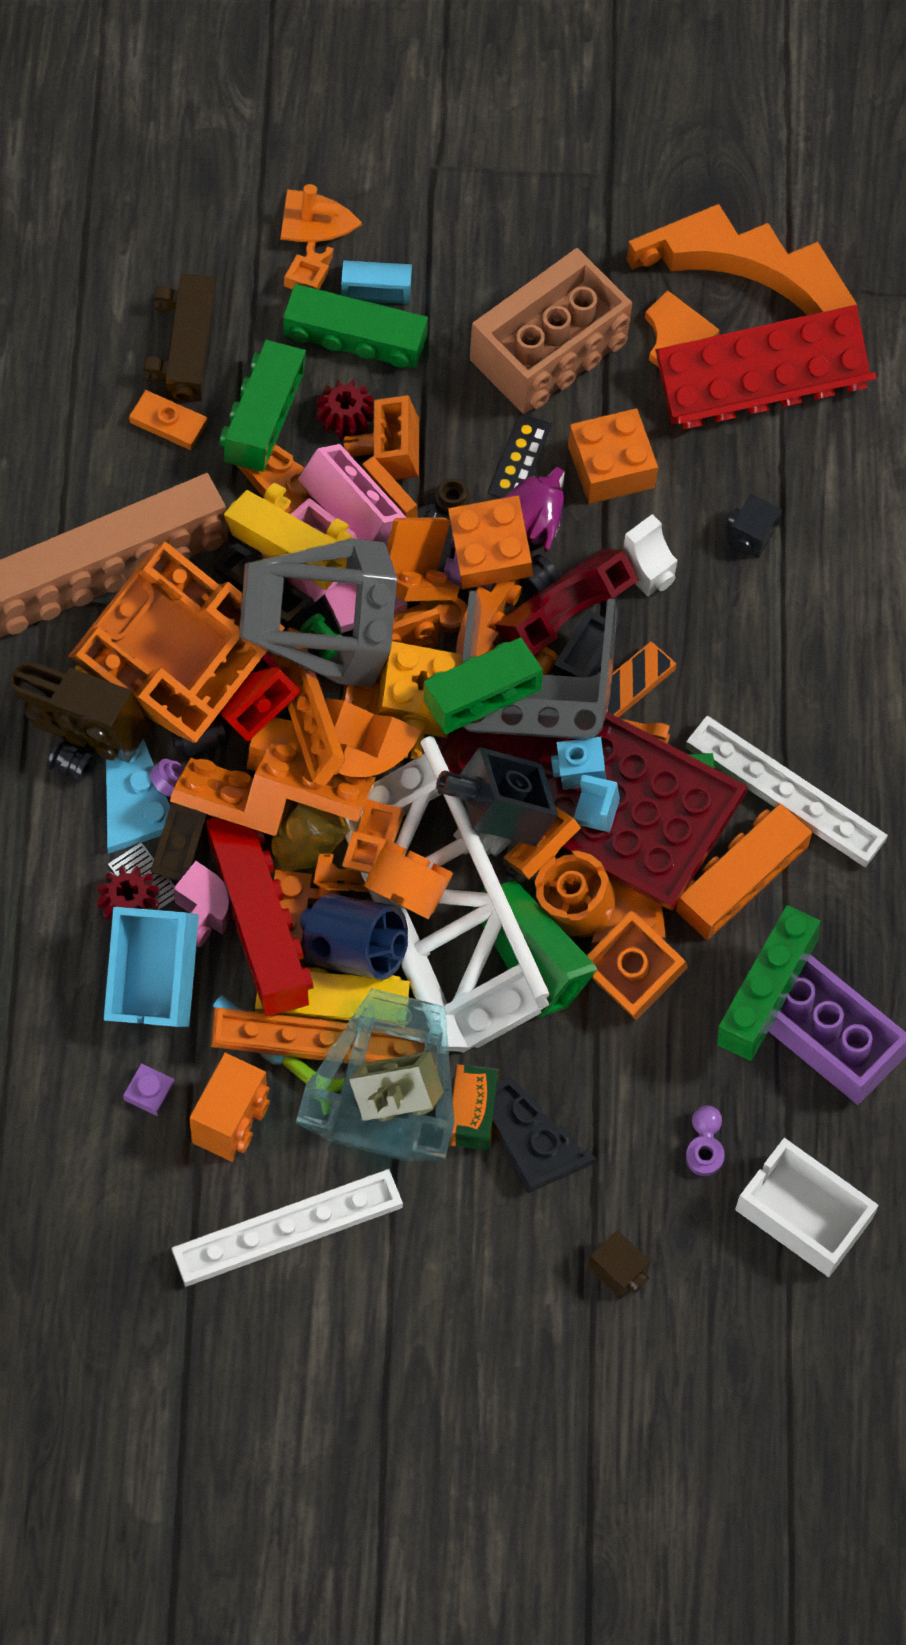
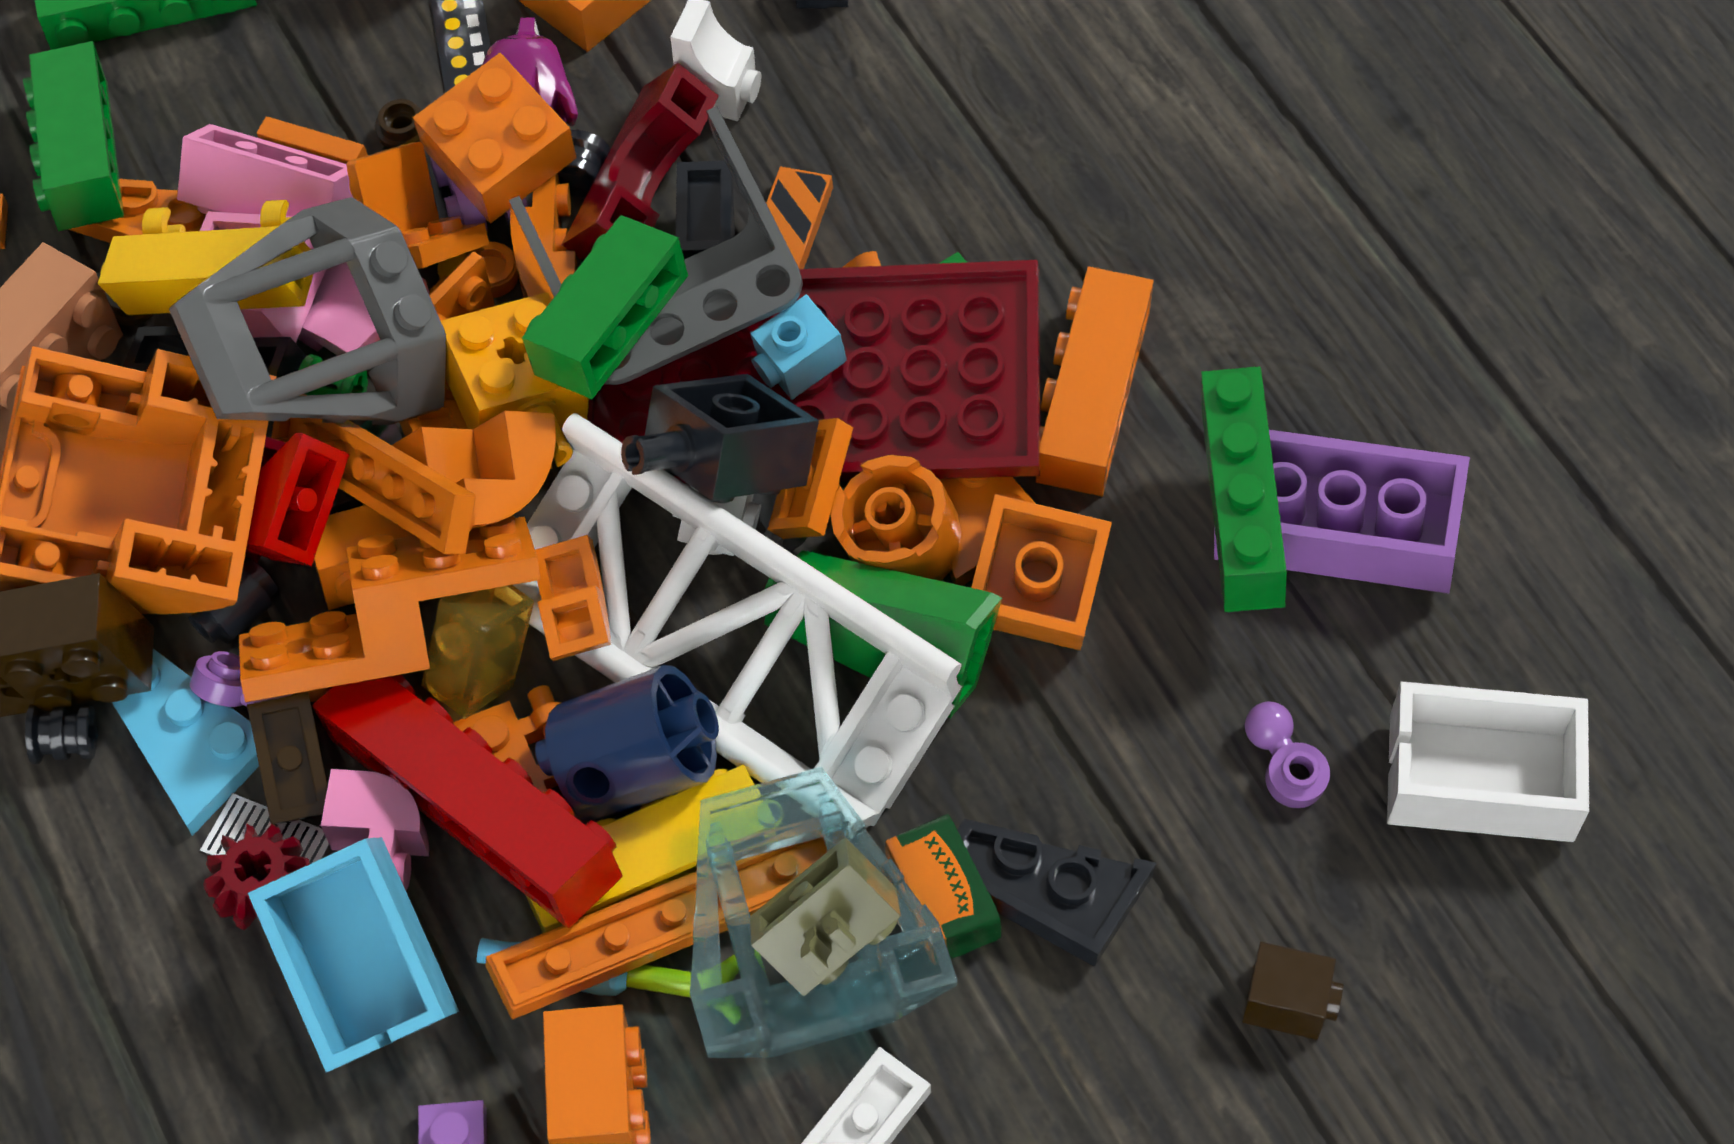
camera: 25 degrees left, 5 degrees down
orange piece [313,853,369,892] -> none
dark red gear [317,379,374,439] -> none
orange brick [344,395,419,480] -> none
orange brick [364,840,454,920] -> none
medium azure panel [574,775,620,832] -> none
white plate [685,716,888,868] -> none

